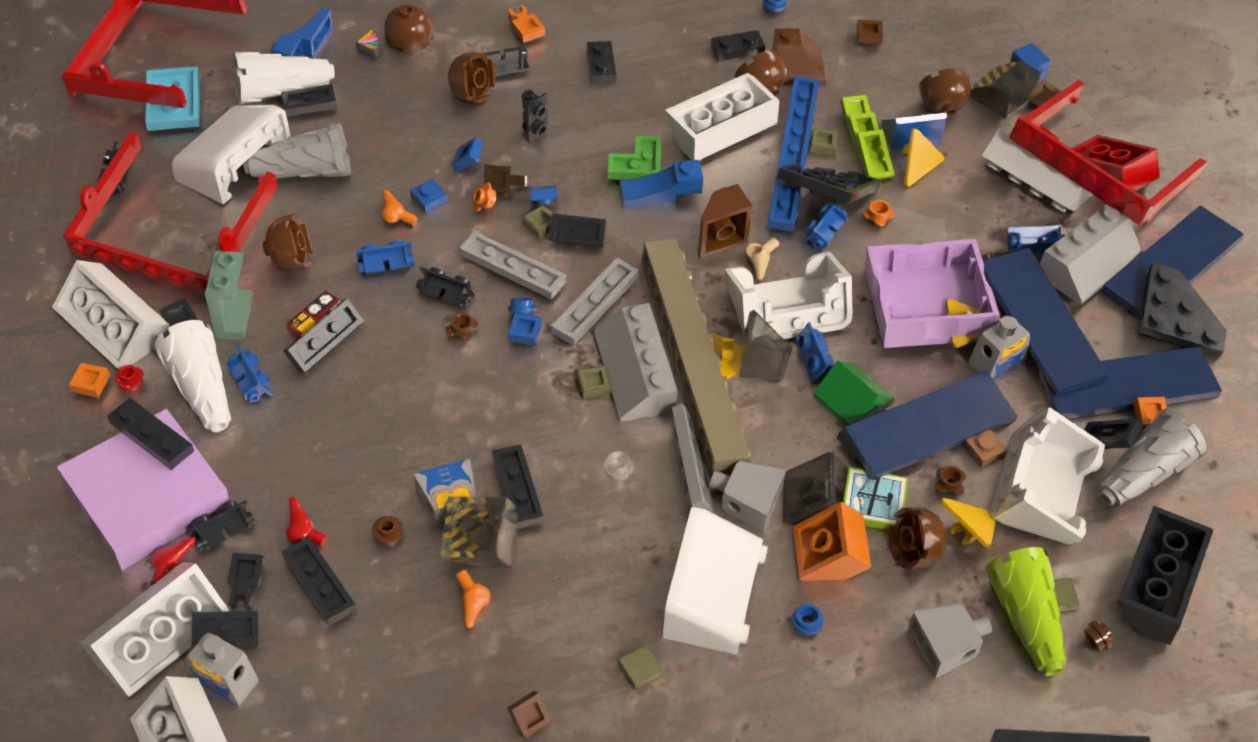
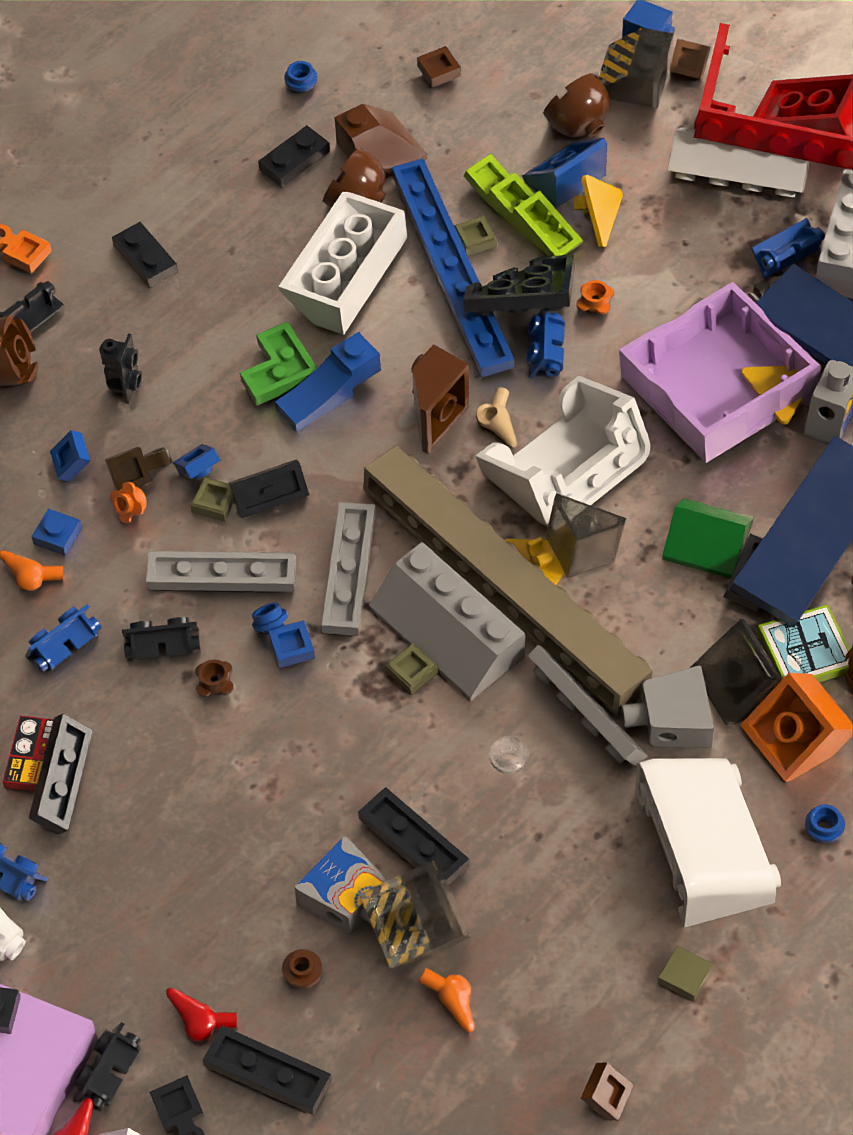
camera: 25 degrees left, 5 degrees up
blue hinge [795,322,835,384] -> none

